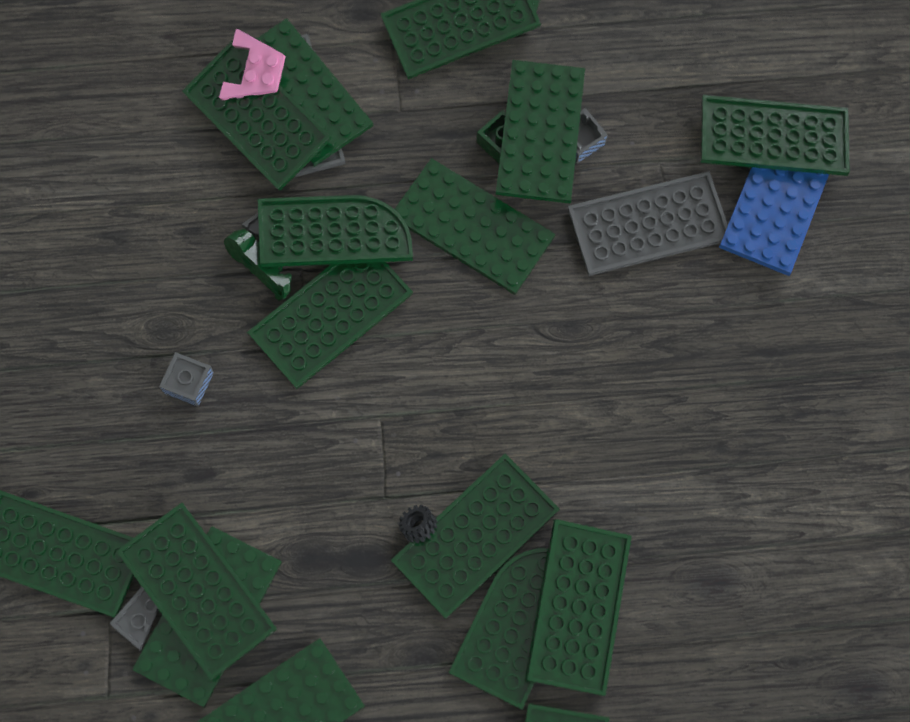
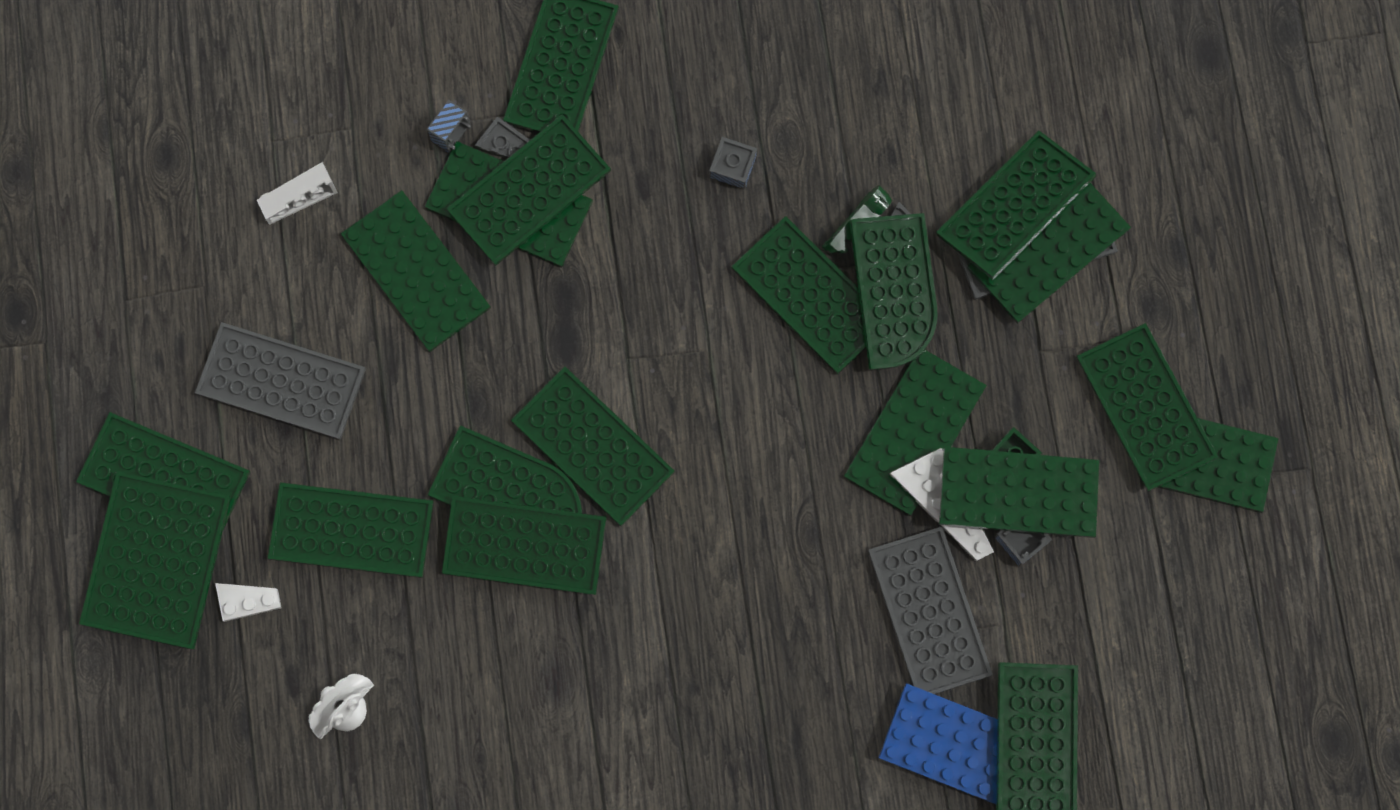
camera: 90 degrees right, 5 degrees up
bright pink wing [219,29,286,100] -> none
black tyre [398,505,437,543] -> none
none -> dark grey container [427,99,471,153]
none -> white wing [889,448,994,561]

